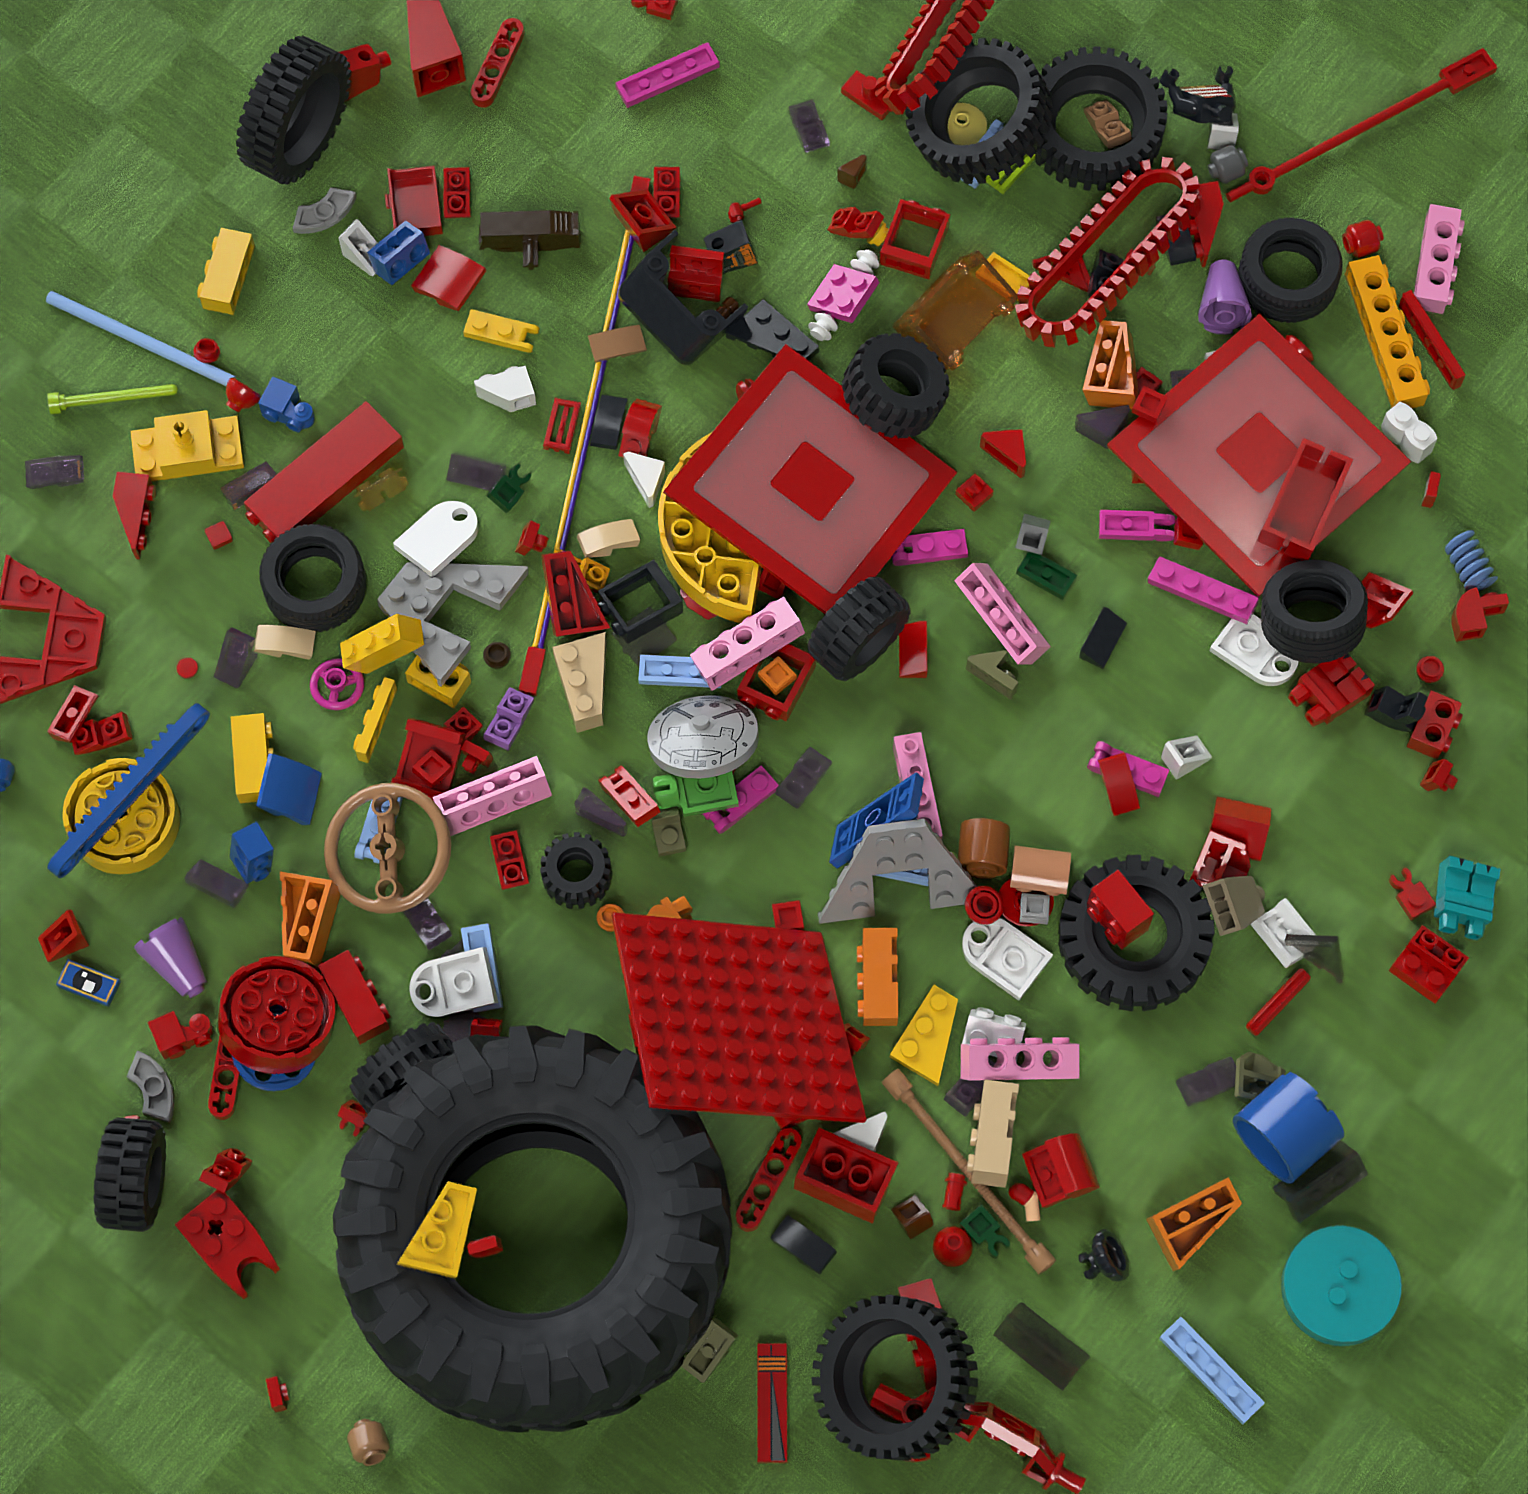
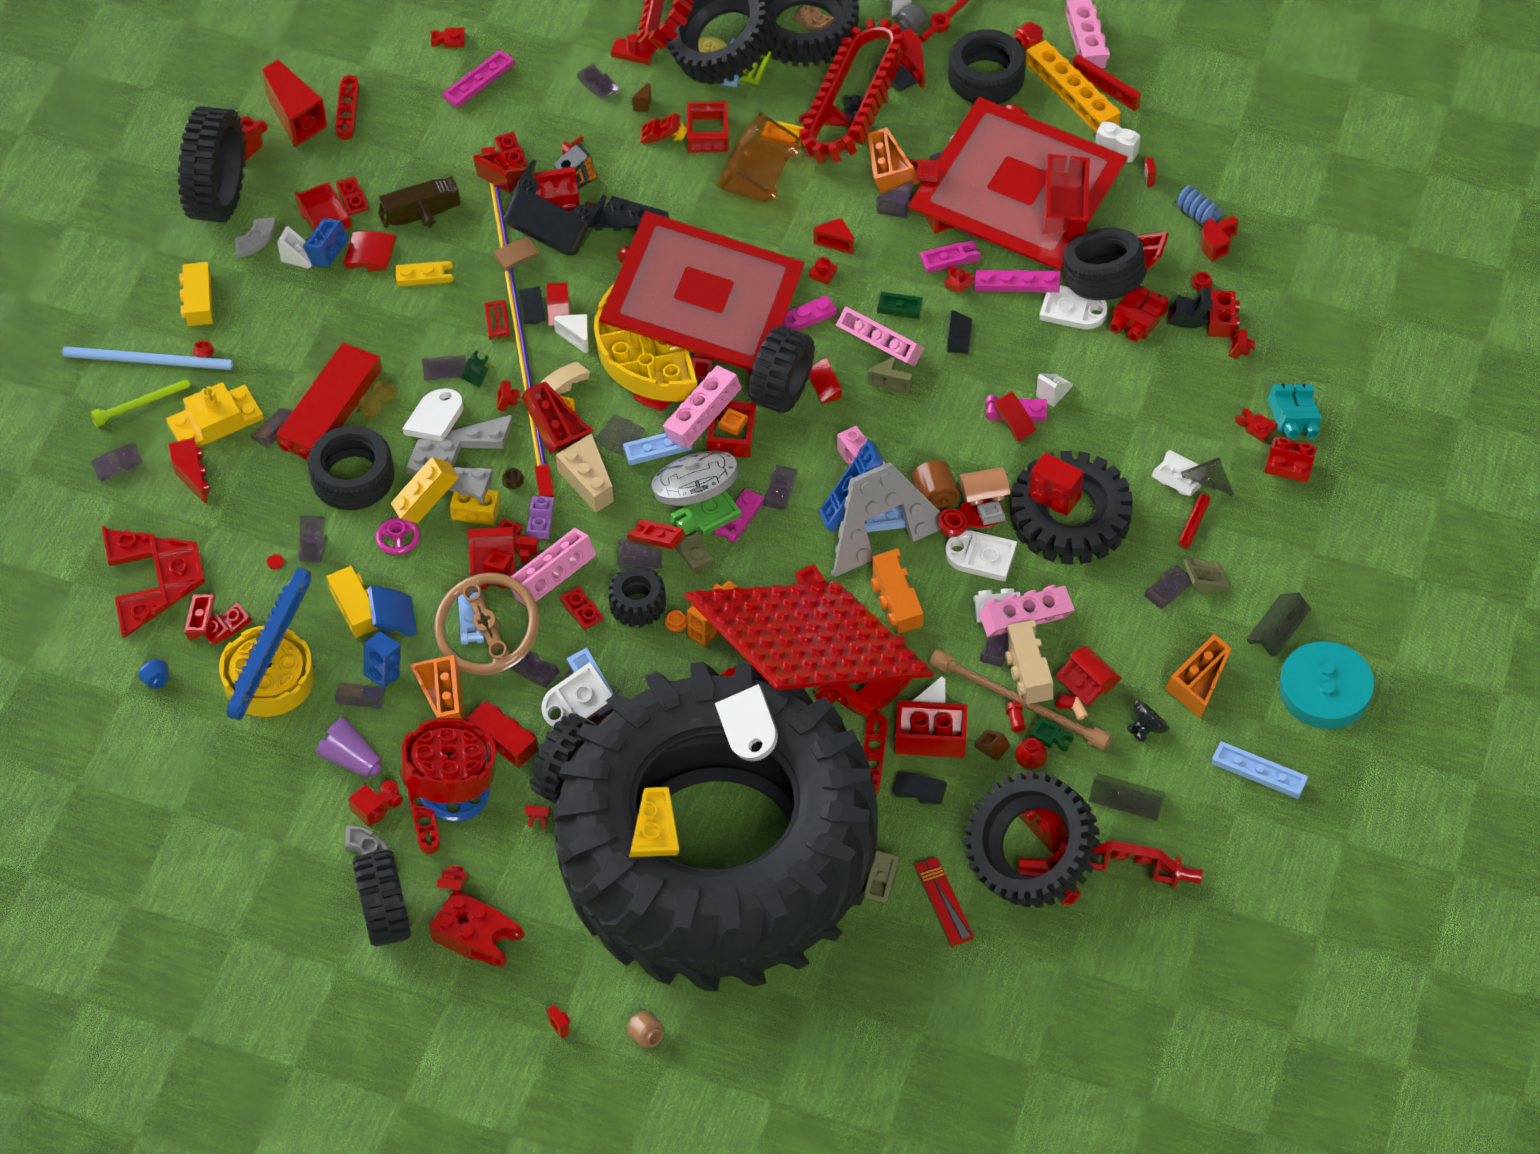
camera: 20 degrees left, 15 degrees down
red slope [38,909,89,962] -> none
tile [56,959,121,1007] -> none
red piece [204,521,233,550] -> none
red brick [226,377,261,413] -> none
tan slope [254,625,316,660] -> none
blue brick [258,376,315,432] -> none
yellow plate [353,677,397,764] -> none
red tile [467,1235,503,1257] -> none
white slope [474,366,536,412] -> none
black window [597,560,683,644] -> none
plate [807,250,880,341] -> none
black tyre [842,333,950,438] -> none
yellow wing [890,985,958,1086] -> none
dark grey brick [1015,514,1050,555] -> none
red plate [1173,518,1203,550] -> none
red slope [1189,830,1251,887] -> none
medium lavender cone [1198,259,1252,334] -> none
dark tan torso [1203,876,1265,936] -> none
red slope [1209,796,1272,861] -> none
blue brick [1233,1072,1344,1183] -> none
none -> white tile [715,684,778,761]
none -> red tile [944,266,975,293]

